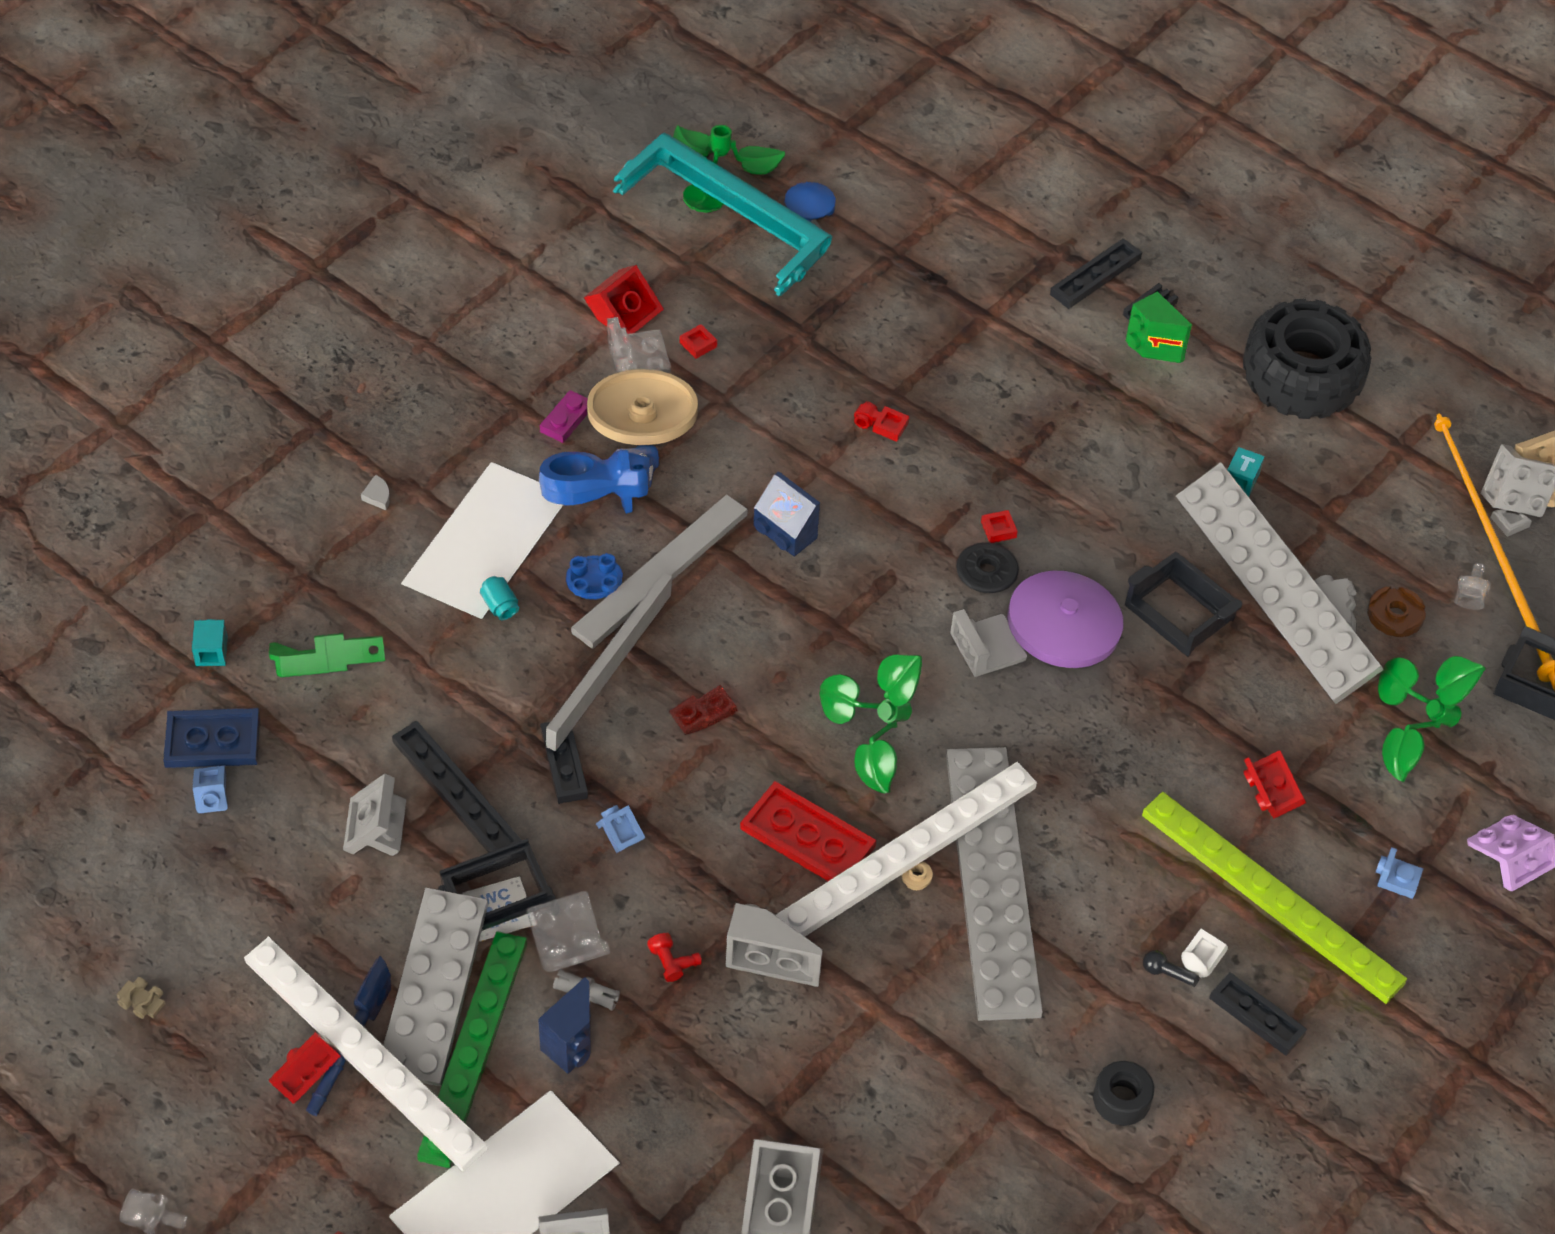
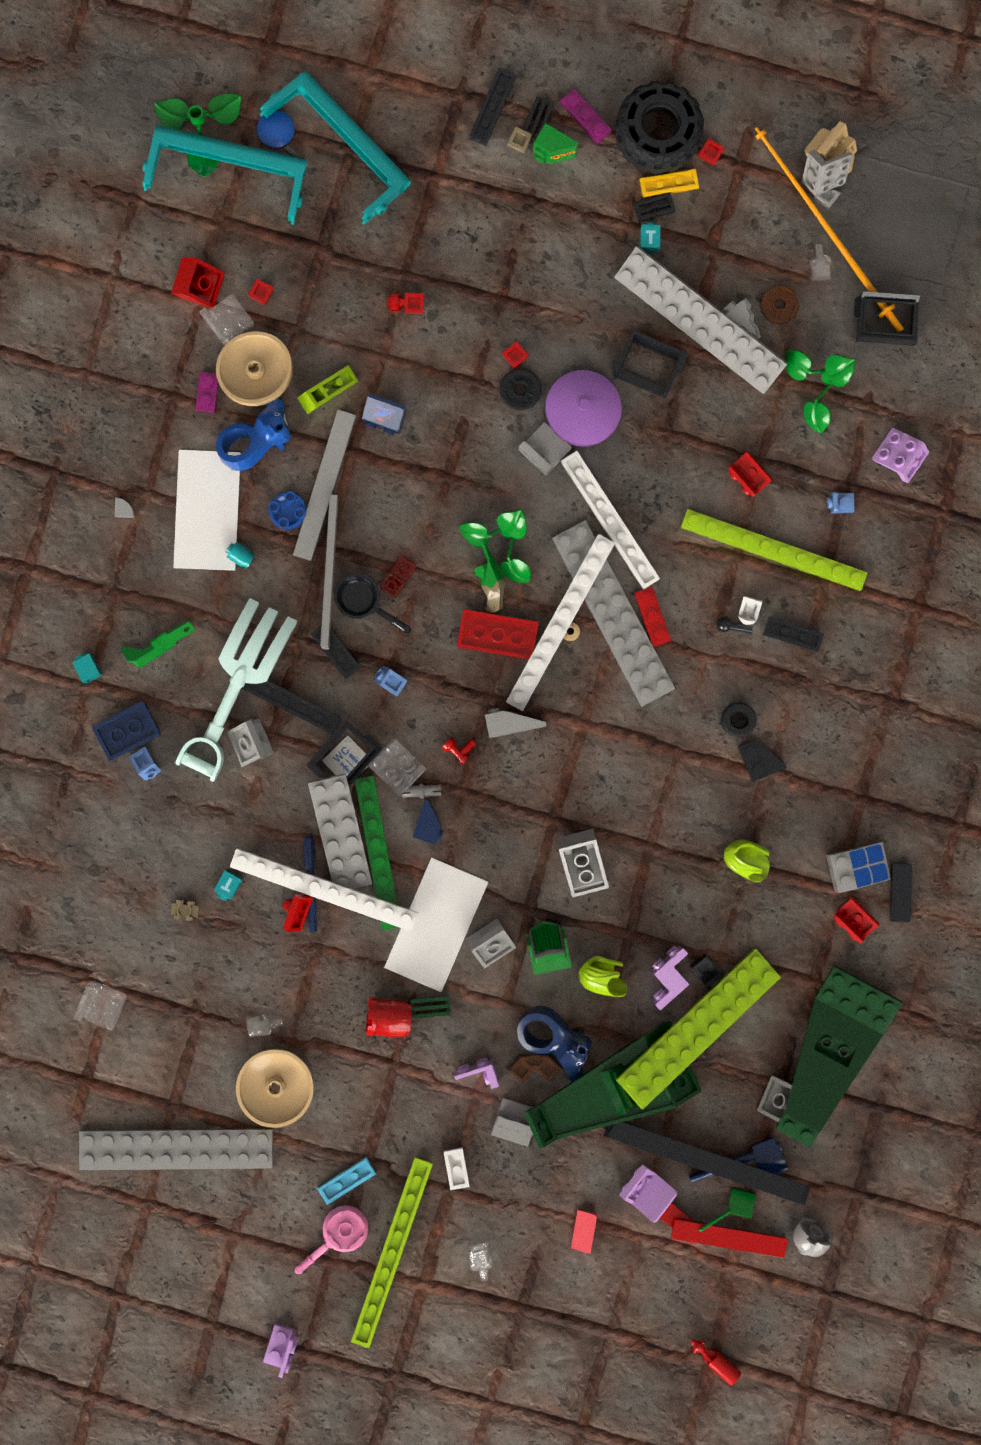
camera: 25 degrees left, 35 degrees up
none -> light aqua piece [176,598,297,782]
none -> teal brick [214,870,244,901]
none -> teal piece [259,71,411,225]
none -> lime slope [297,365,358,414]
none -> black piece [334,573,411,634]
none -> animal [474,540,506,613]
none -> dark tan plate [507,127,533,154]
none -> magenta plate [560,89,612,145]
none -> white plate [561,451,660,590]
none -> black tile [633,193,675,223]
none -> red plate [634,587,671,647]
none -> yellow tile [639,169,699,199]
none -> red plate [698,138,725,166]
none -> black wing [738,740,787,782]

